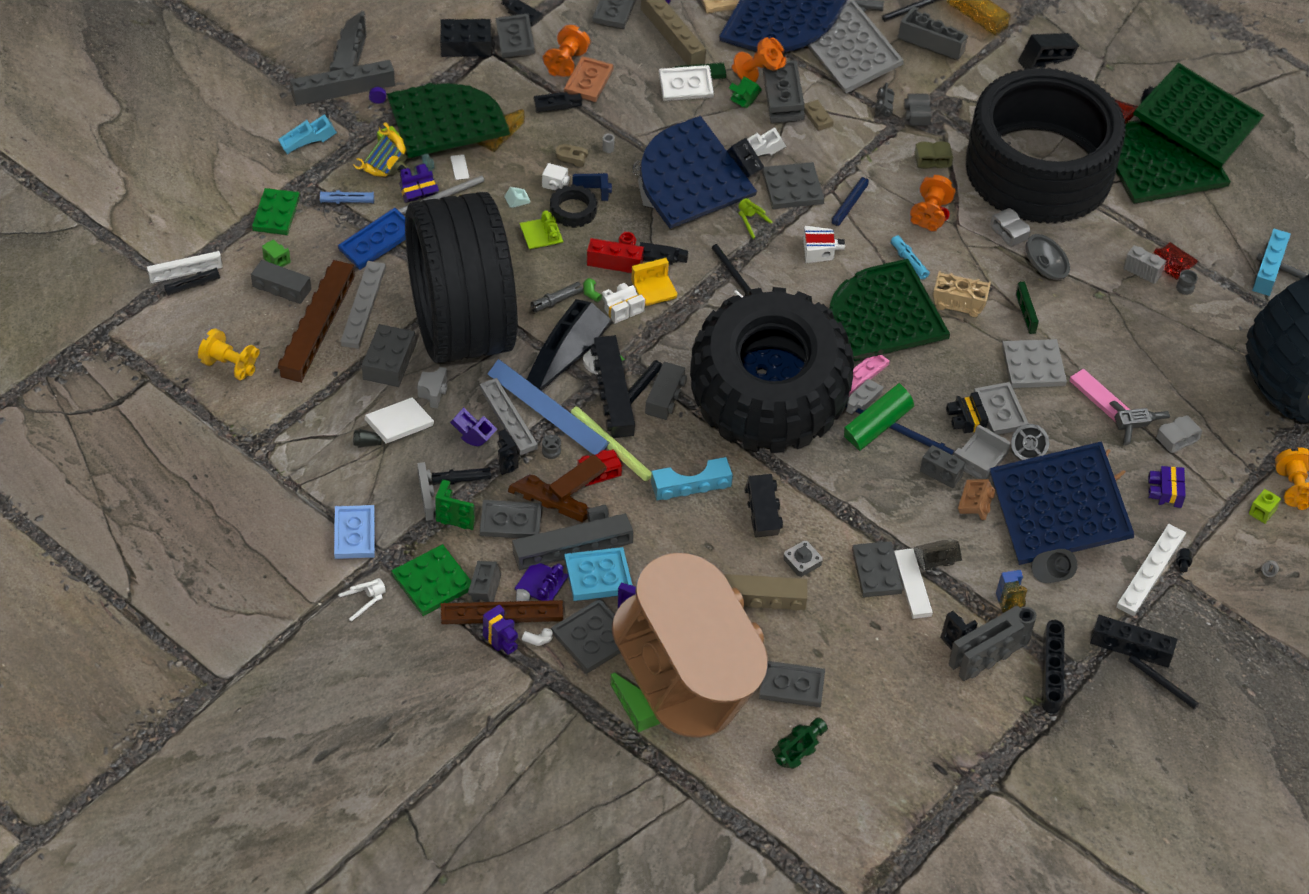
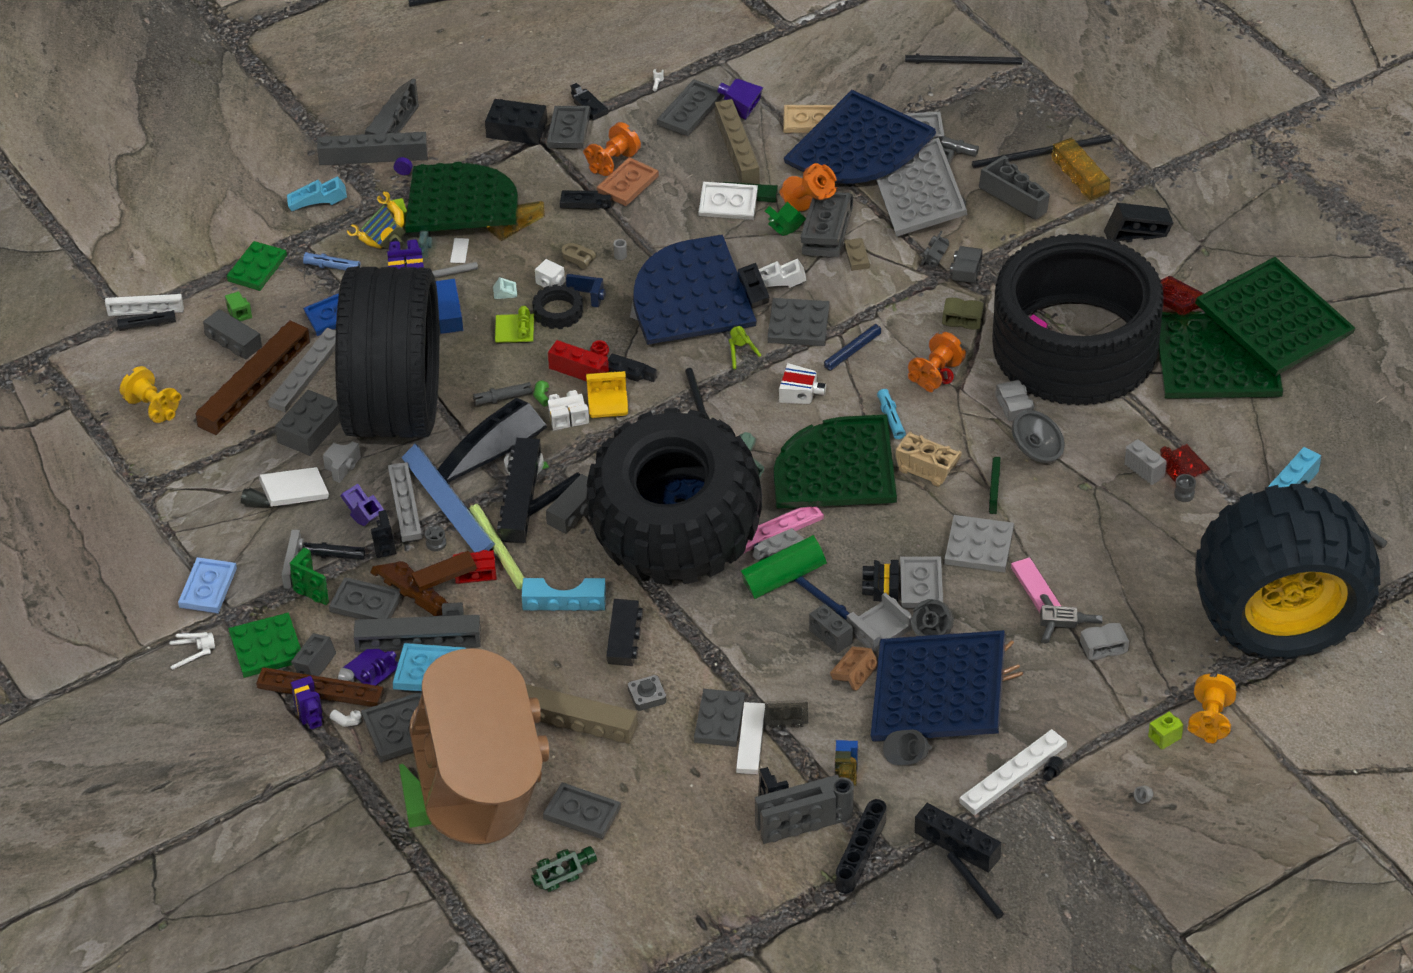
camera: 20 degrees right, 5 degrees down
dark purple hips [1148,466,1186,508] -> none

